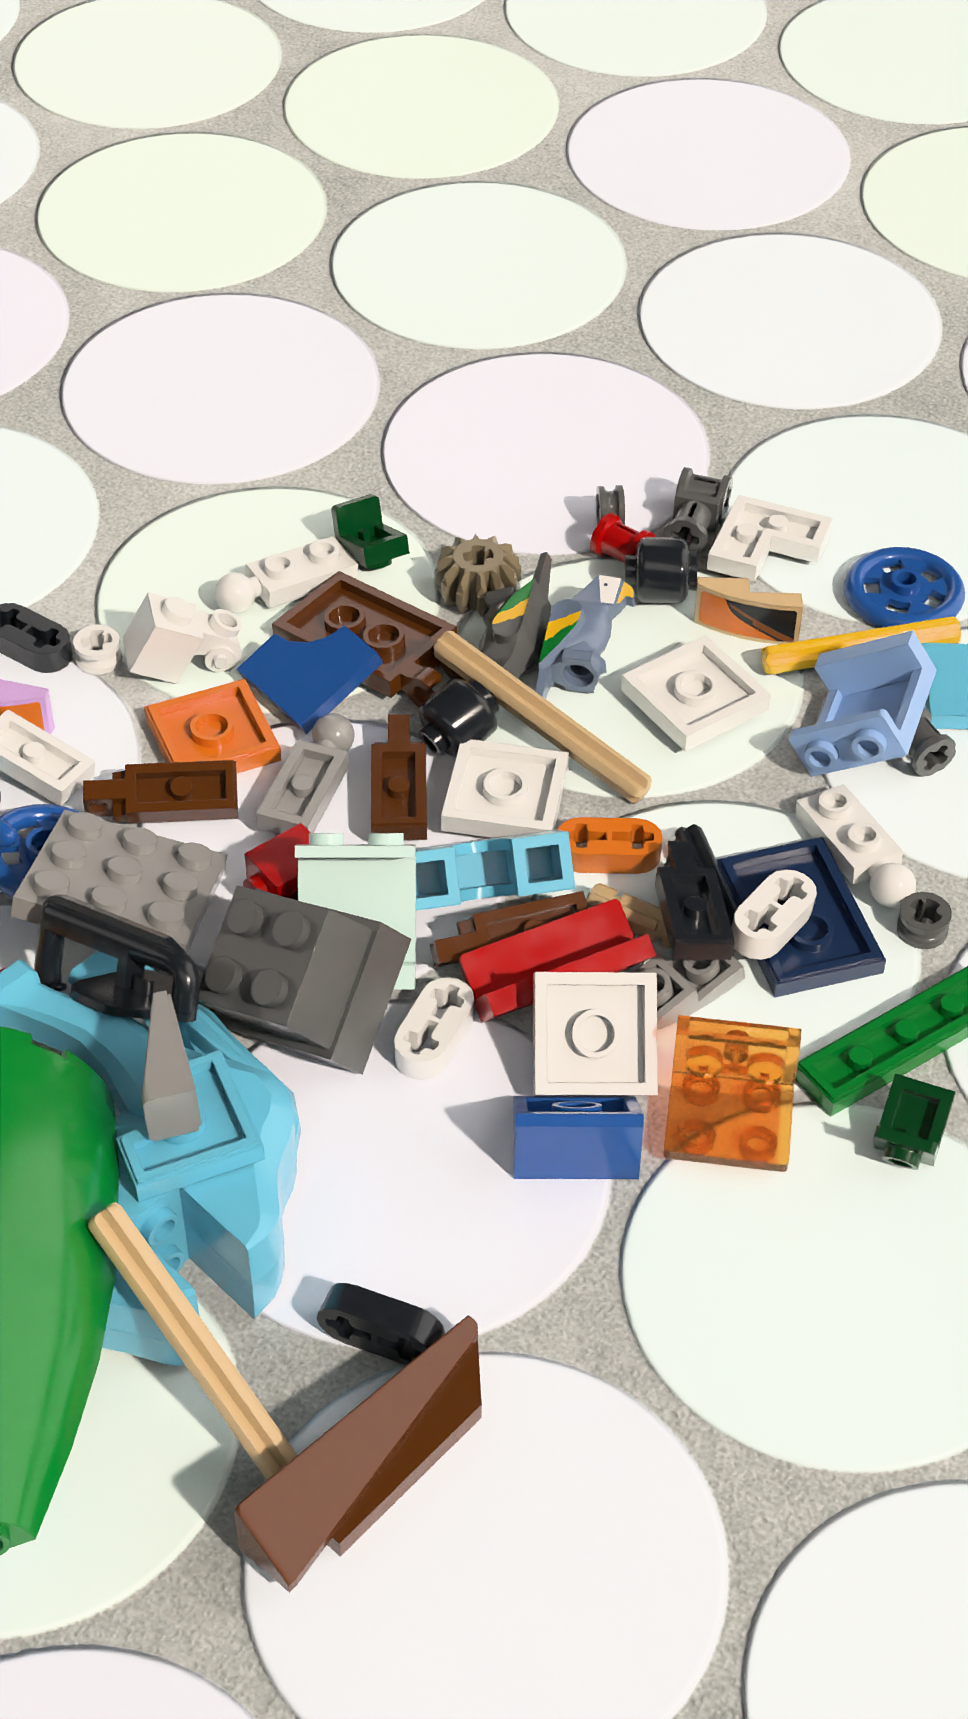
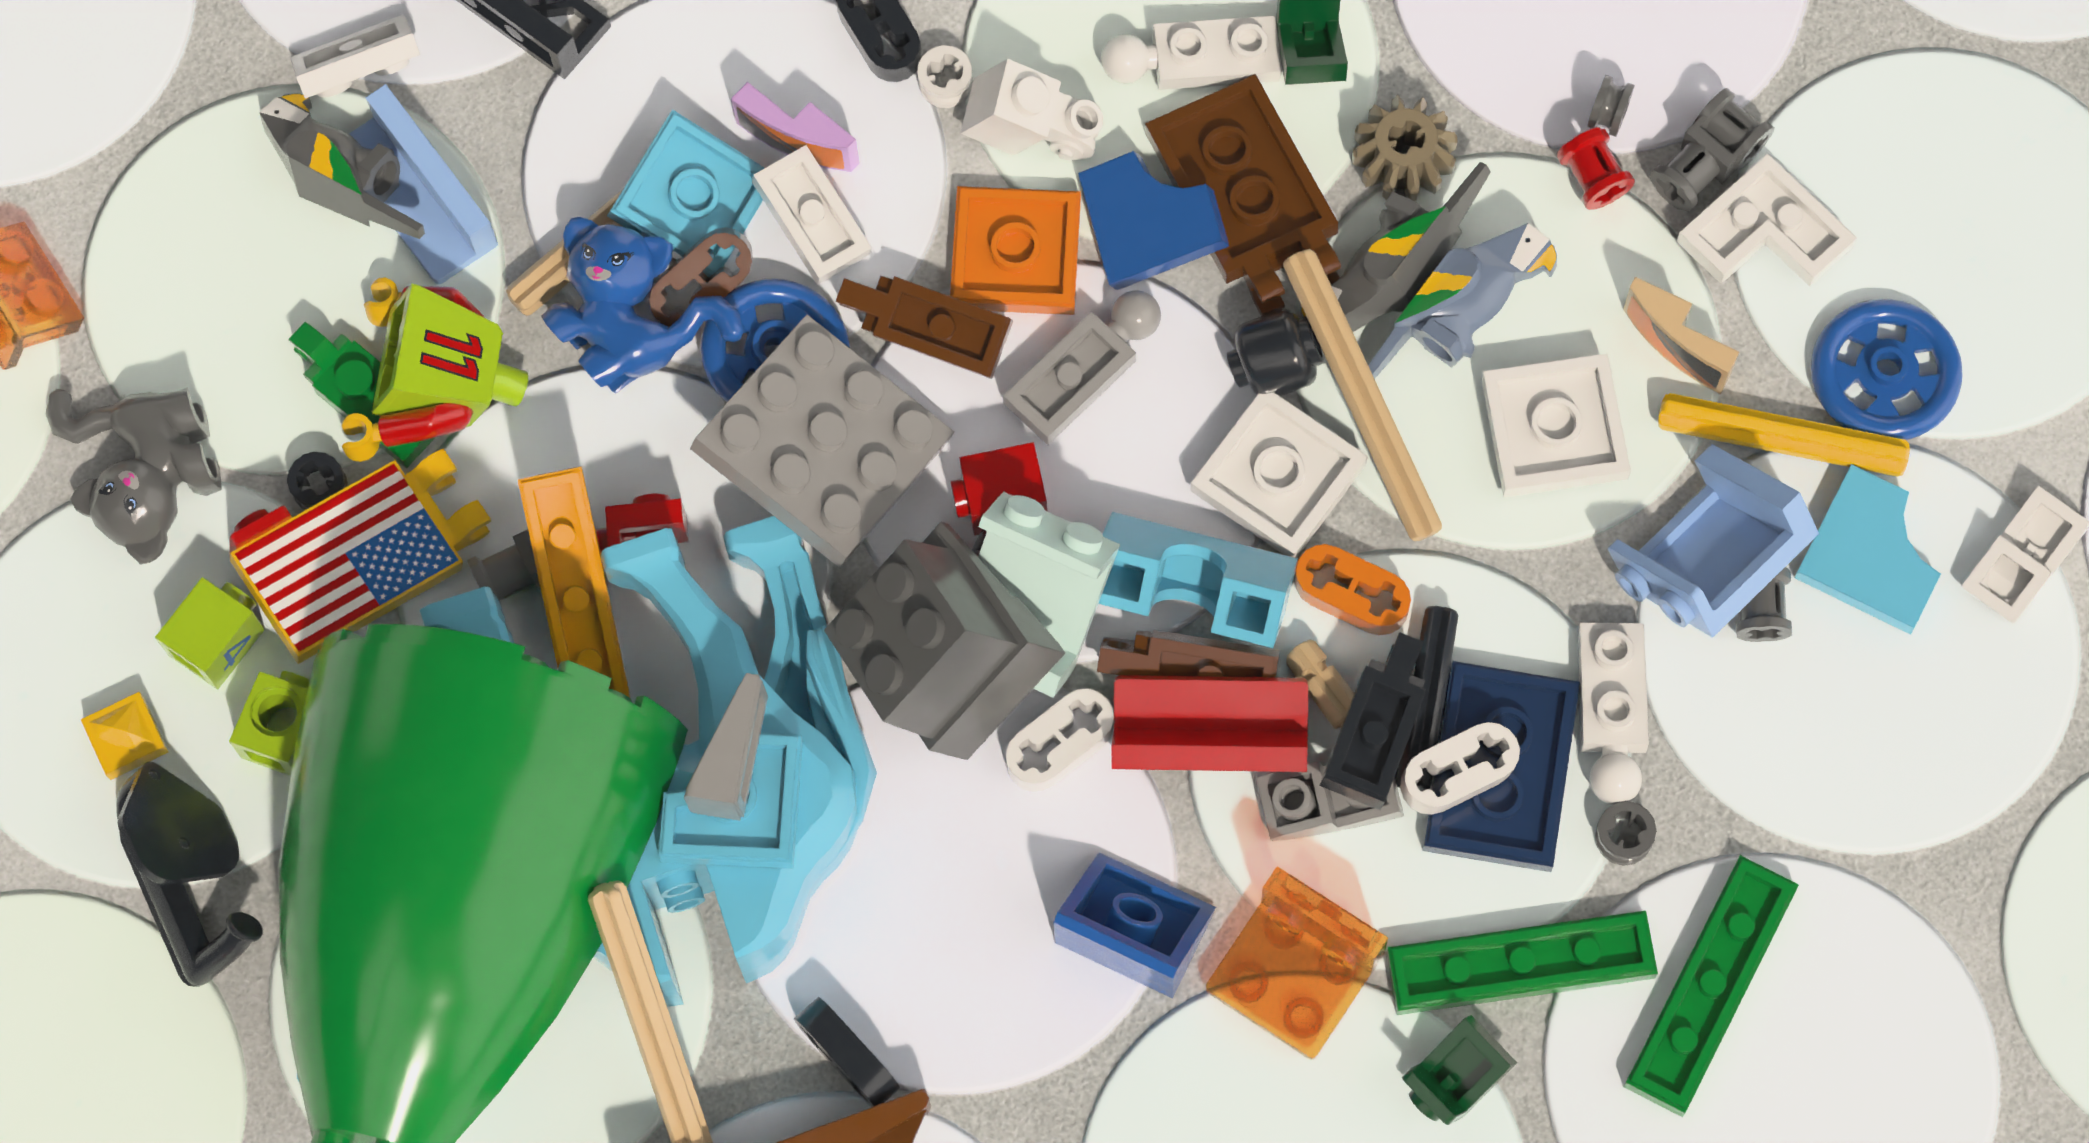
camera: 30 degrees right, 25 degrees up
black piece [34,894,200,1022] -> none
reddish brown hinge [371,714,427,840] -> none
white plate [533,972,658,1096] -> none
black head [625,537,698,603] -> none

